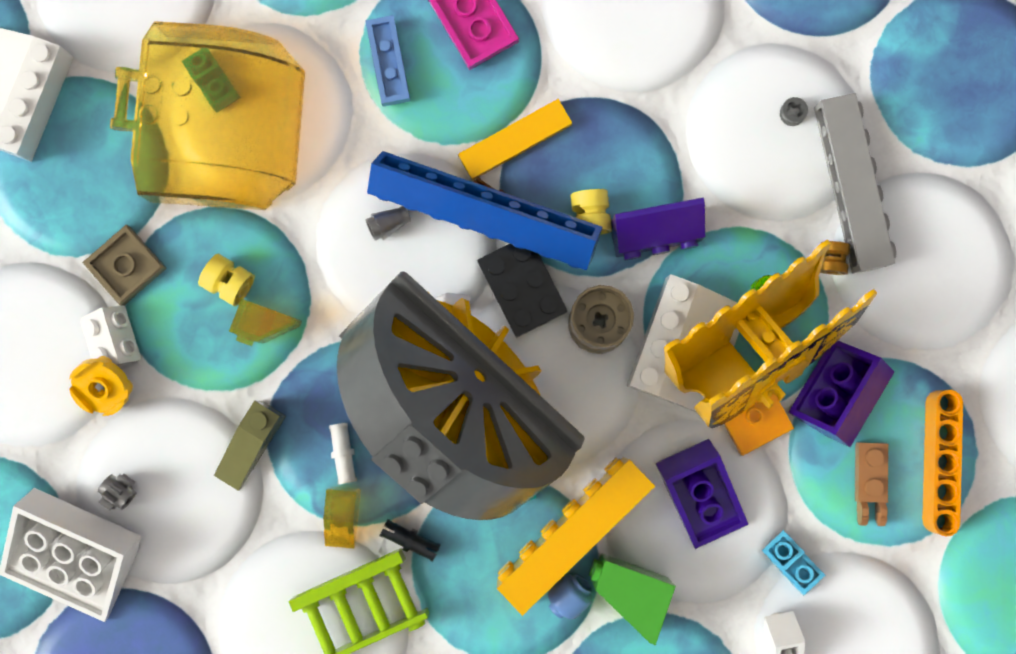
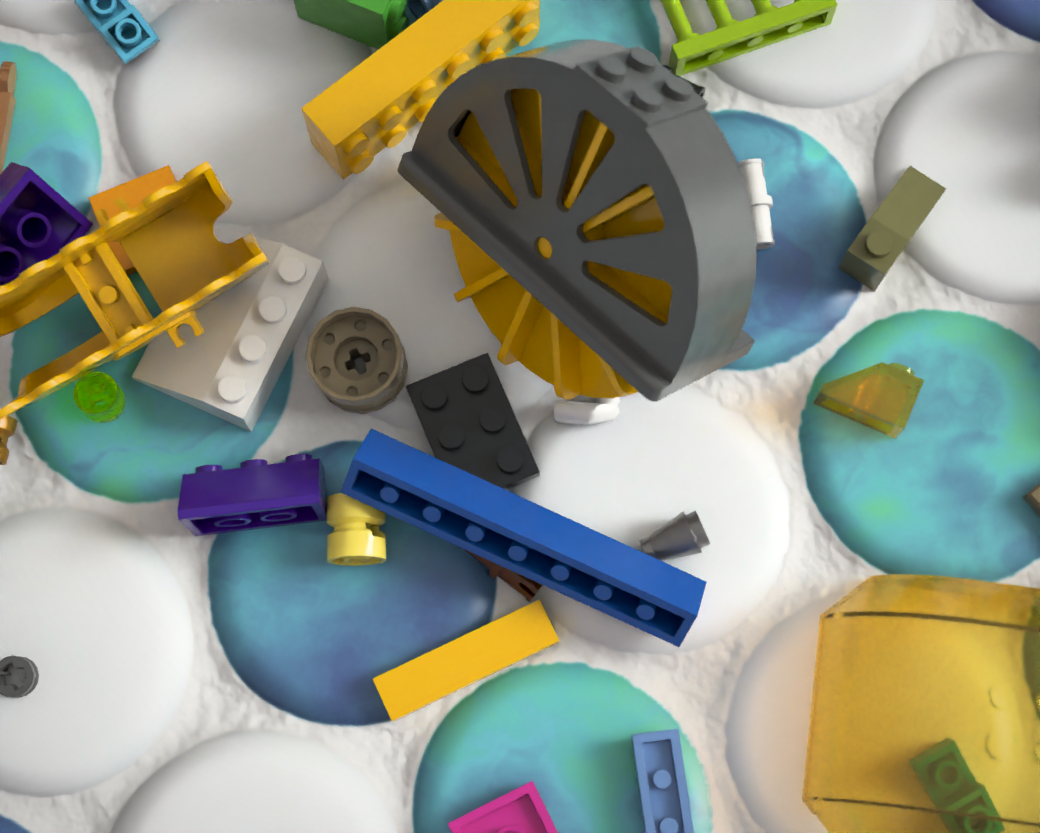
camera: 175 degrees left, 10 degrees down
light yellow wheel [198,253,255,307] -> none
clear yellow slope [323,487,361,549] -> none
dark purple slope [655,439,749,549] -> none

